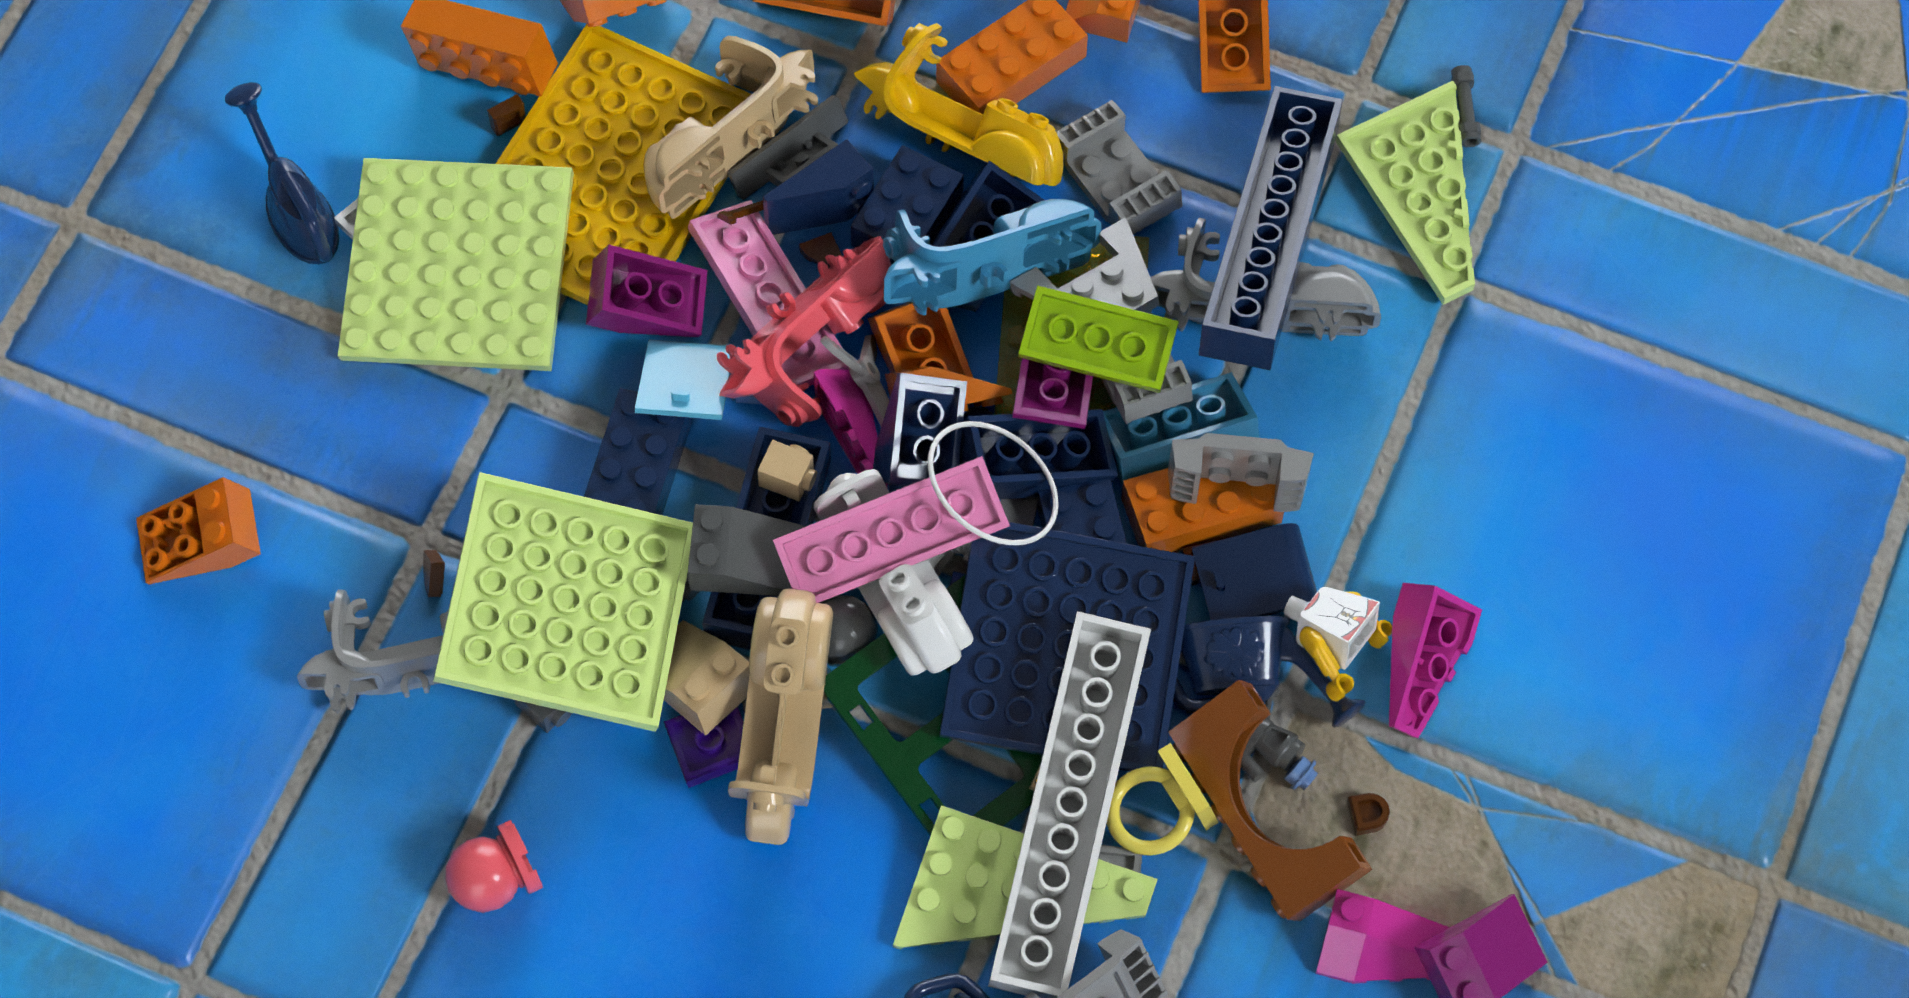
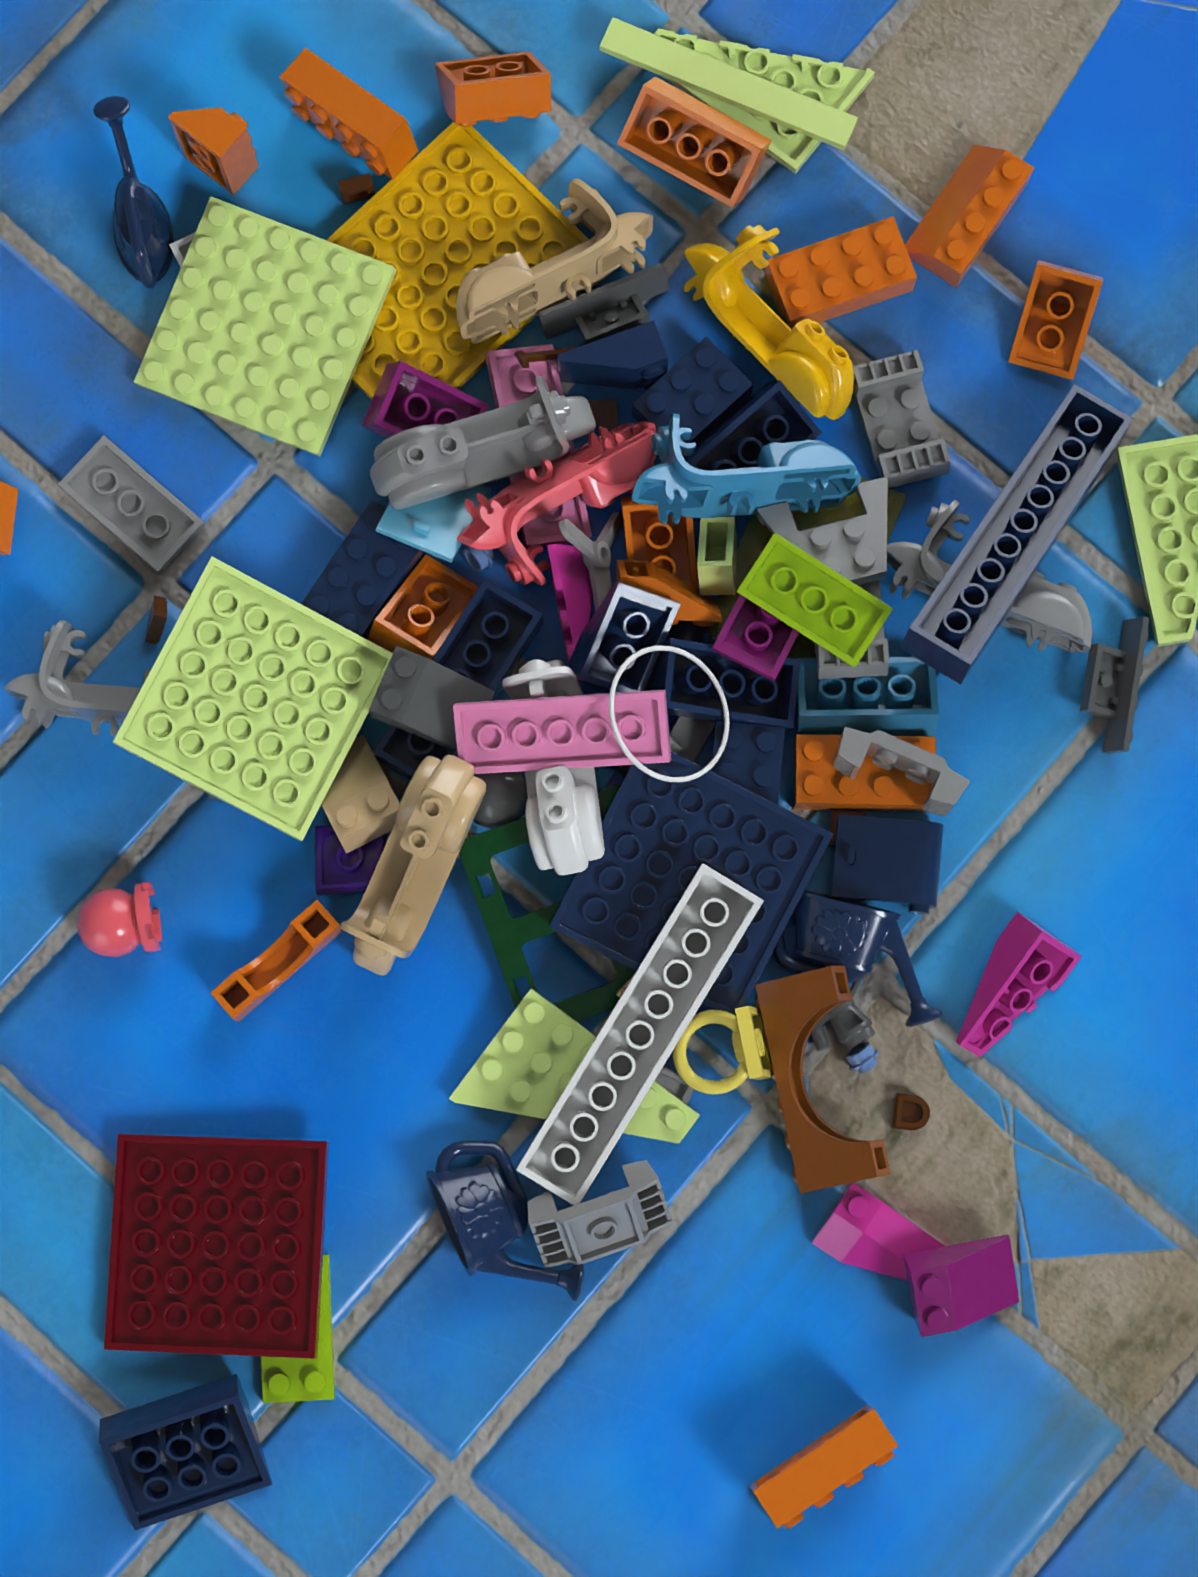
camera: 20 degrees right, 15 degrees up
tan brick [757,440,817,501] -> none
torso [1284,587,1392,701] -> none
none -> light grey plate [58,435,205,575]
none -> orange slope [168,107,259,196]
none -> orange arch [210,900,344,1023]
none -> orange slope [367,554,478,660]
none -> light grey piece [370,376,596,509]
none -> medium blue plate [463,546,494,572]
none -> yellowish green brick [697,517,738,596]
none -> dark grey bracket [1080,616,1149,754]

